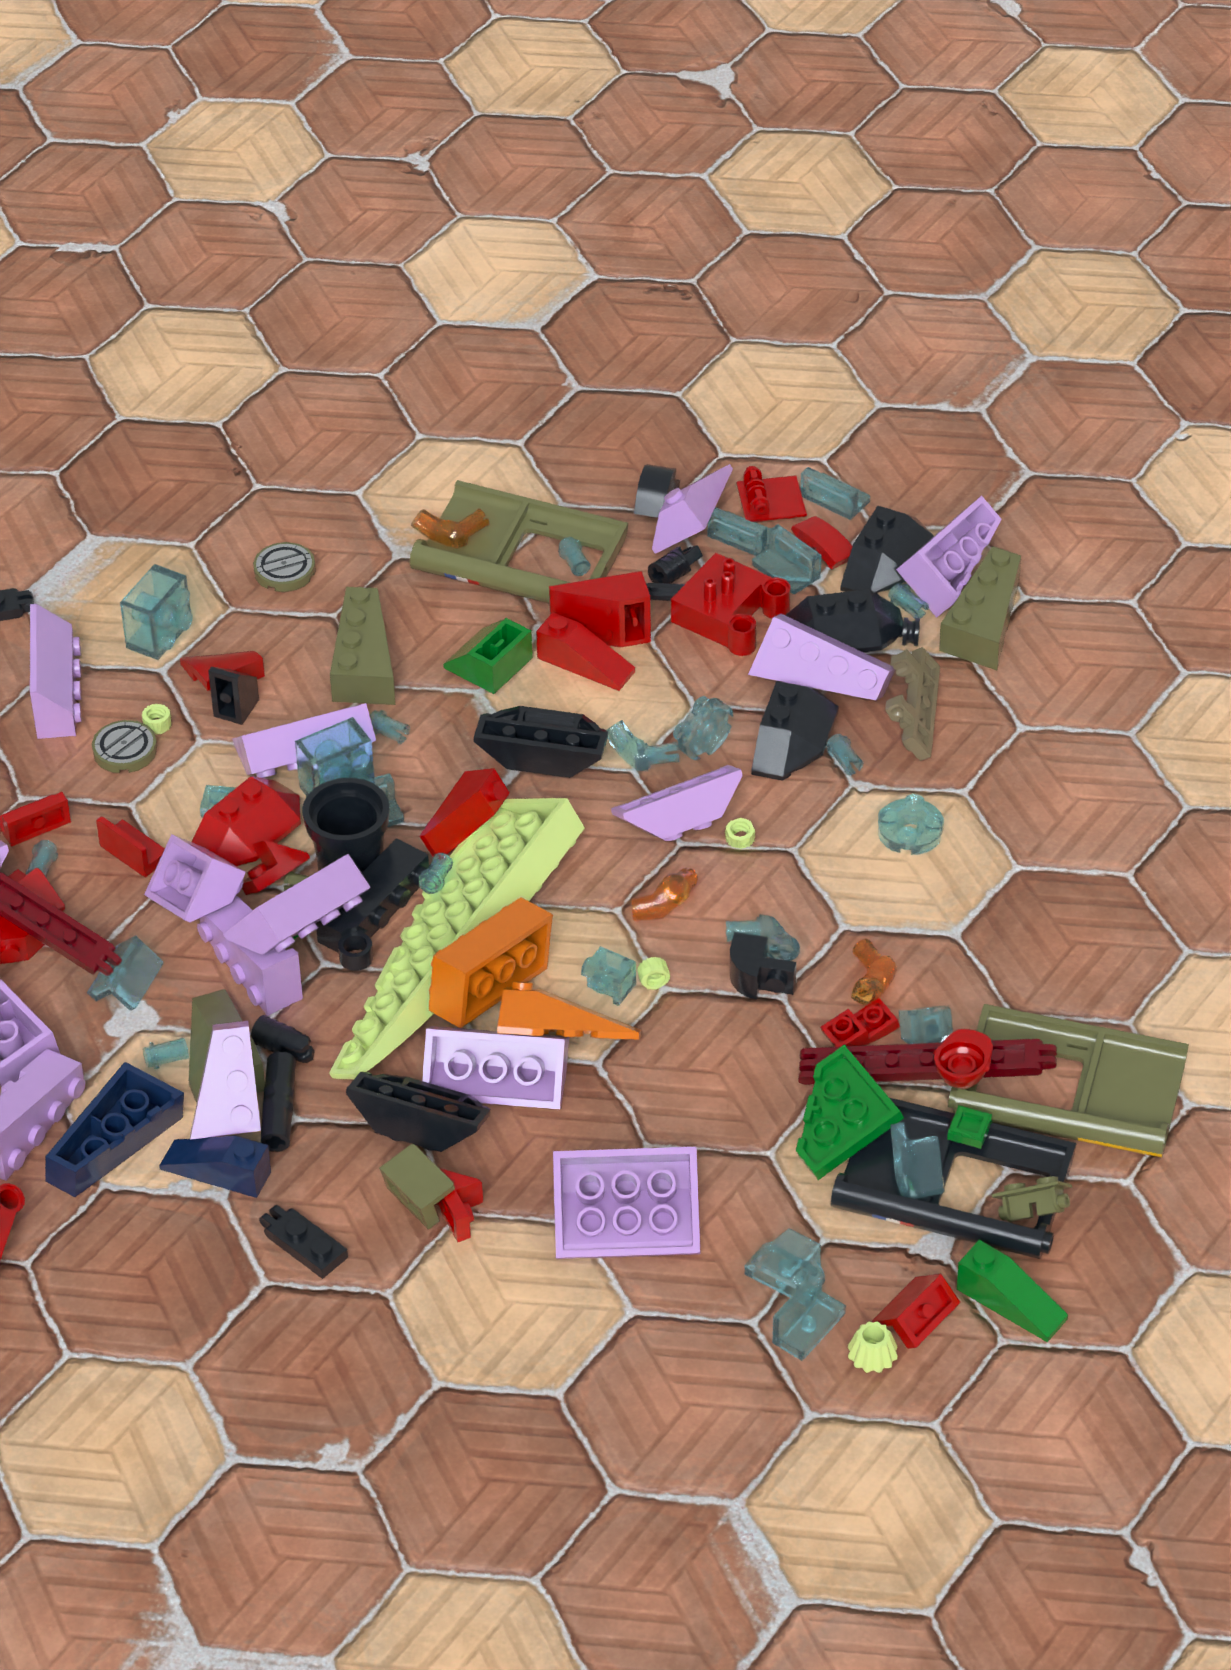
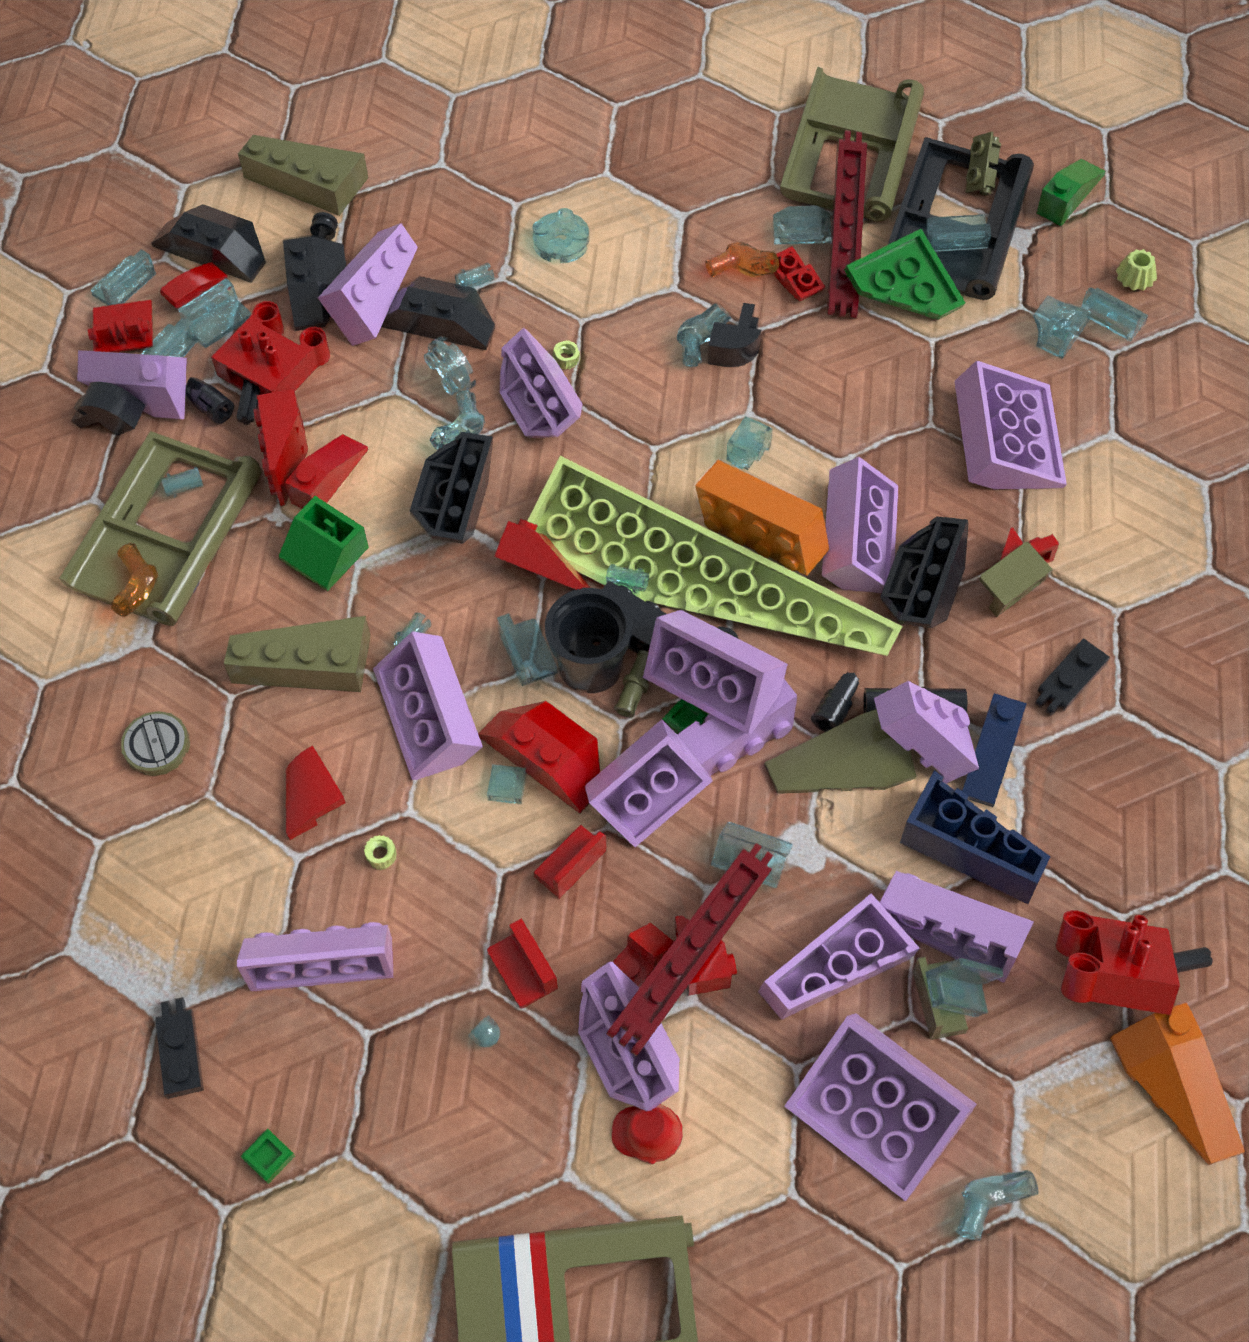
camera: 90 degrees left, 15 degrees up
clear light blue pin [26,840,58,877] -> none
tile [92,720,157,773] -> none
clear light blue brick [120,564,193,660] -> none
clear light blue pin [143,1038,189,1070] -> none
black slope [208,667,259,725] -> none
red slope [242,841,310,895] -> none
clear light blue brick [295,717,375,797] -> none
orange wedge [497,981,642,1040] -> none
clear orange arm [631,868,698,921] -> none
yellowish green axle [637,957,670,990] -> none
red panel [872,1273,961,1349] -> none
dark tan hinge [885,647,940,761] -> none
clear light blue pin [888,583,929,620] -> none
lavender wedge [896,496,1002,618] -> none
red hat [933,1029,993,1089] -> none
green tile [947,1105,992,1149] -> none

